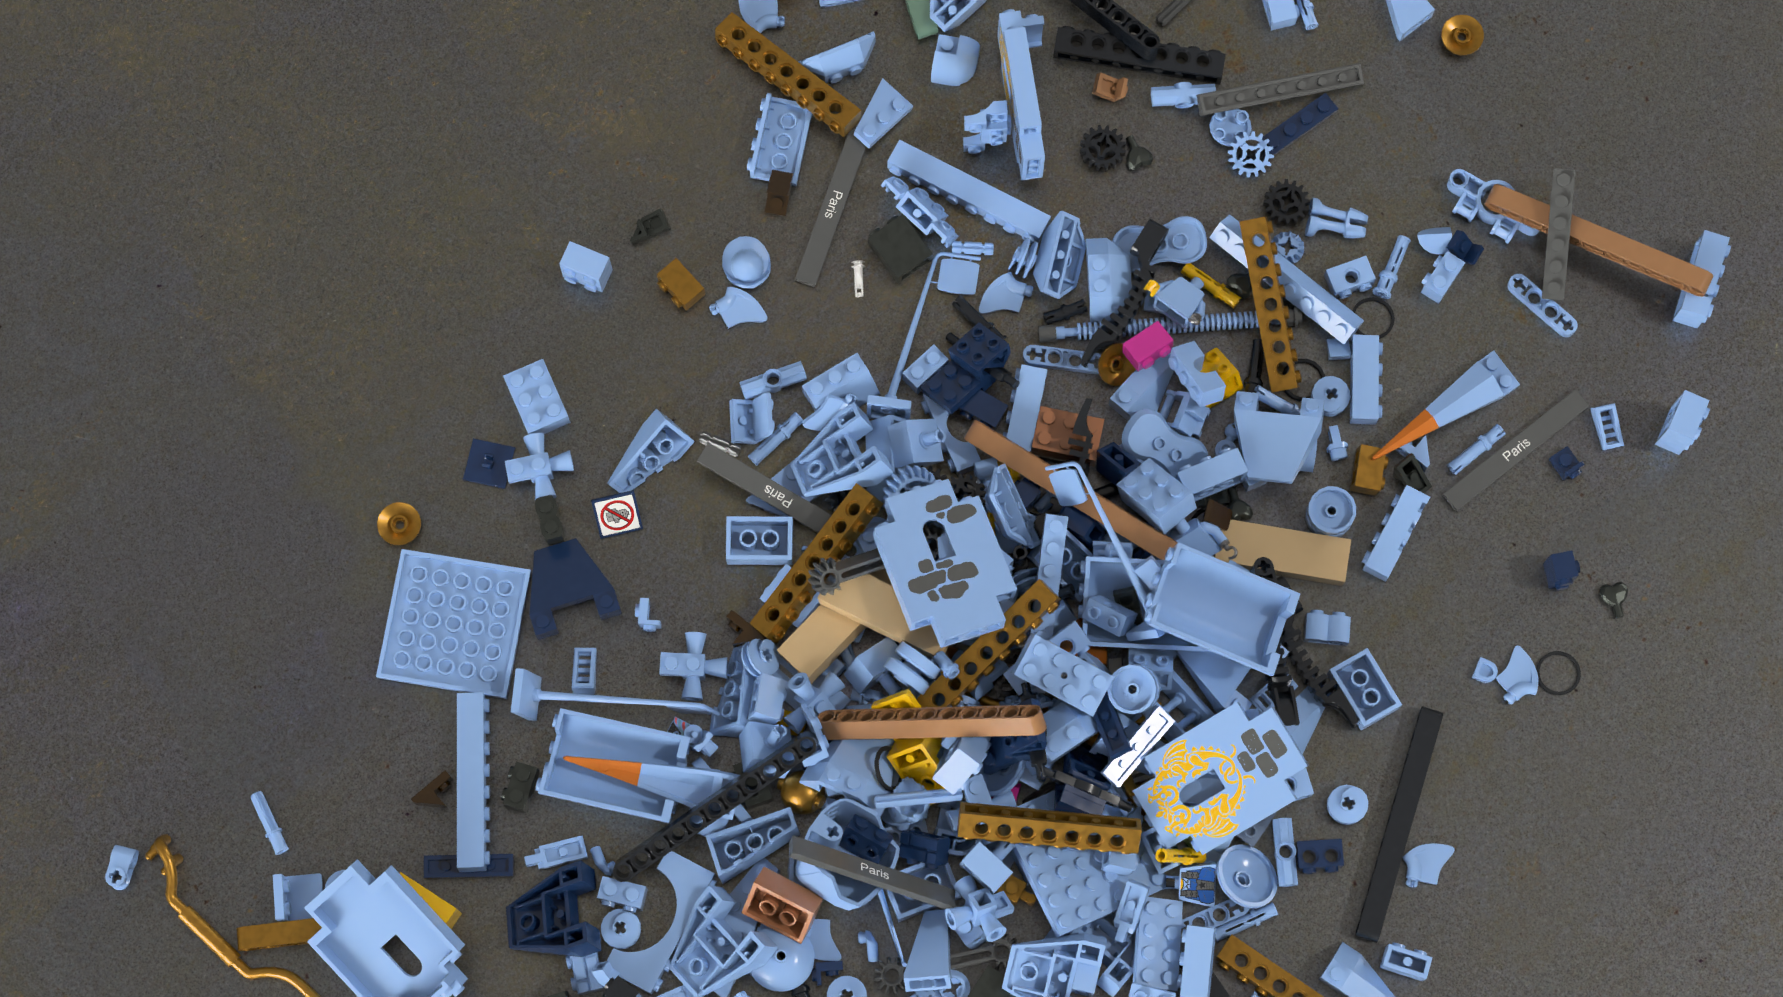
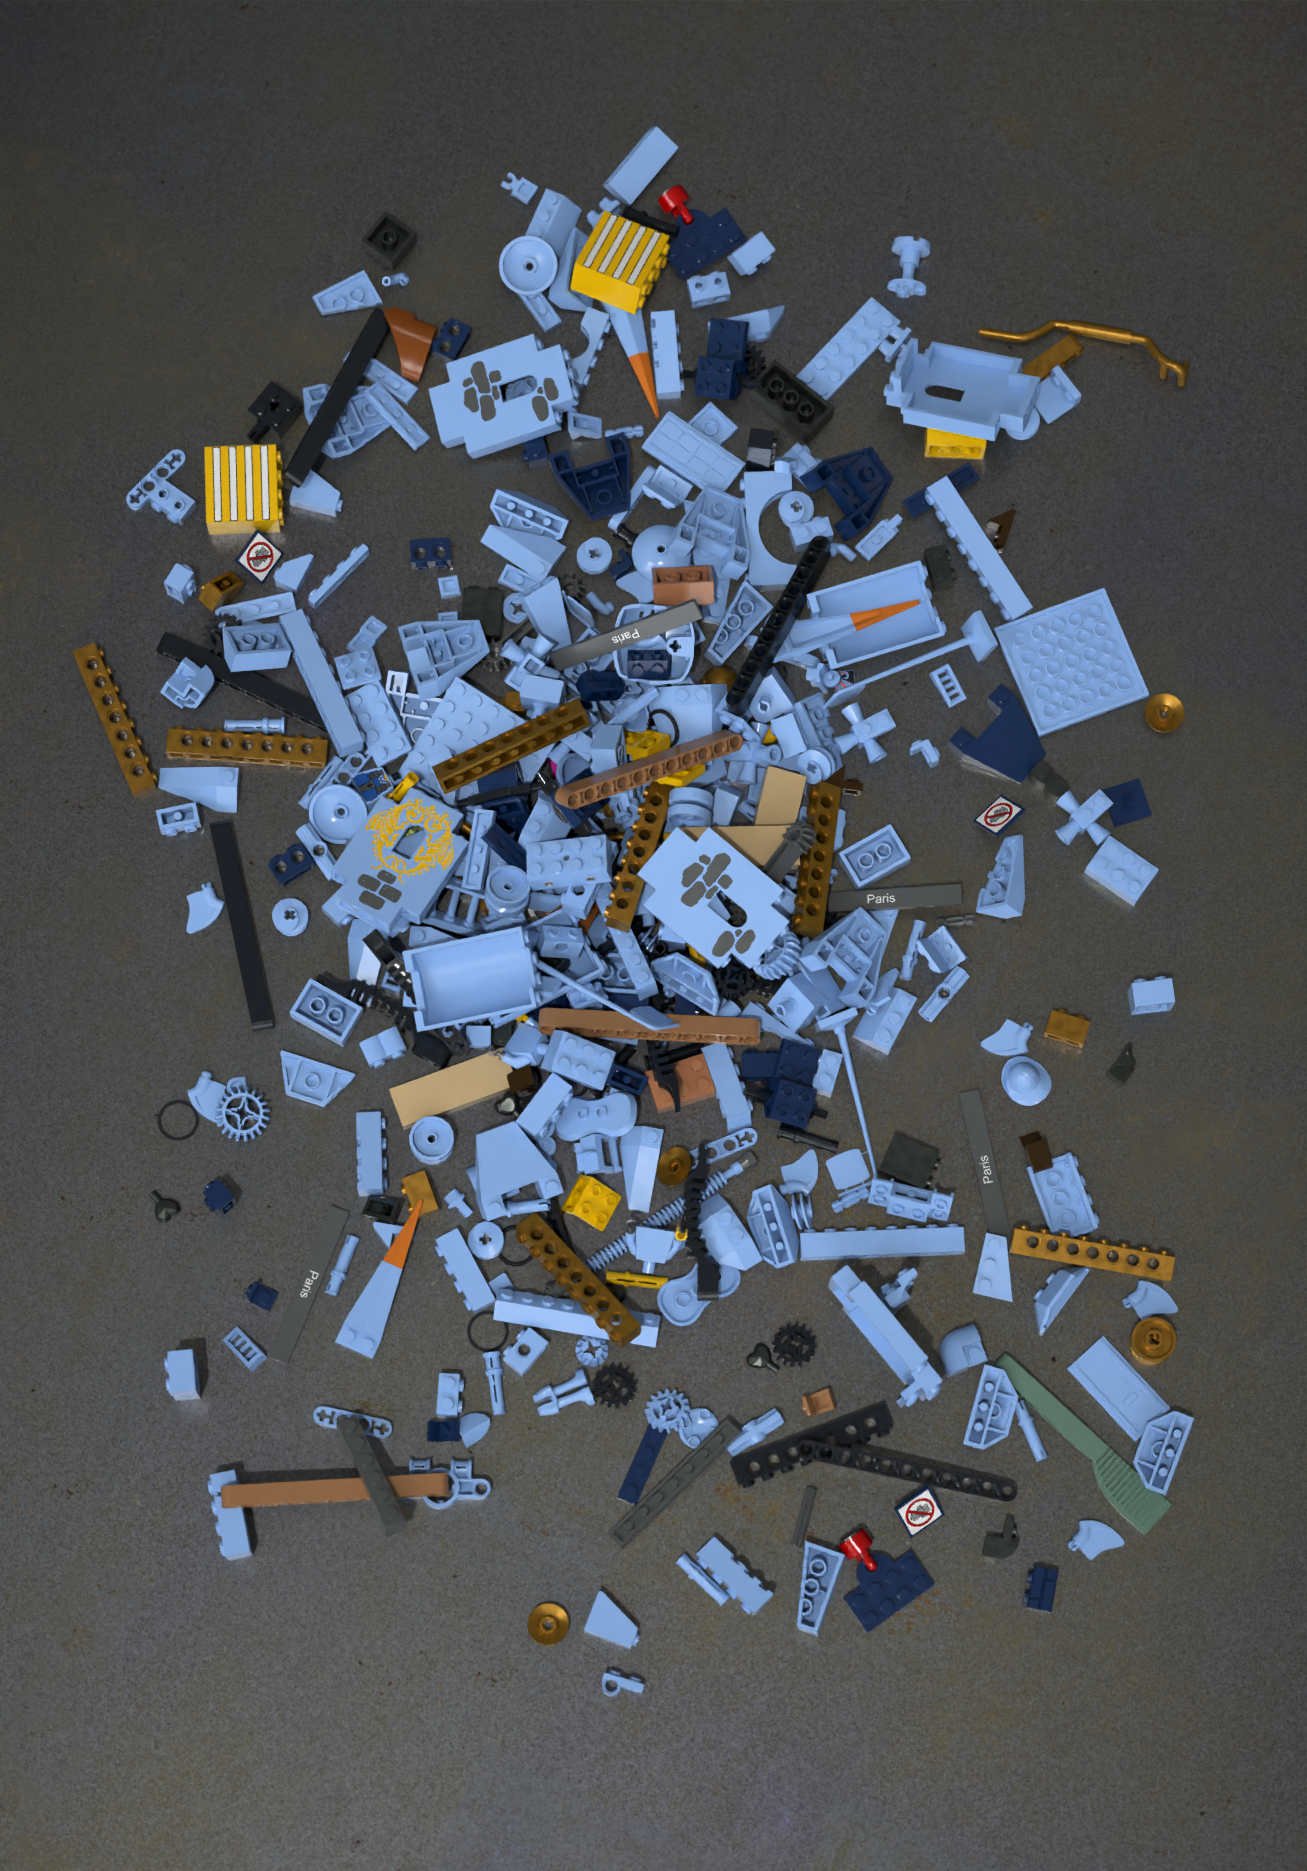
camera: 145 degrees right, 0 degrees up
light blue piece [105,845,139,890] -> none
light blue axle [251,791,289,855] -> none
white piece [851,260,865,297] -> none
light blue pin [933,651,960,679] -> none
black pin [1043,299,1088,325] -> none
light blue hinge [1114,879,1150,943] -> none
dark pink brick [1122,321,1173,372] -> none
light blue arch [1168,341,1226,407] -> none
none -> light blue gear [215,1087,270,1142]
none -> light blue wing [280,1050,356,1108]

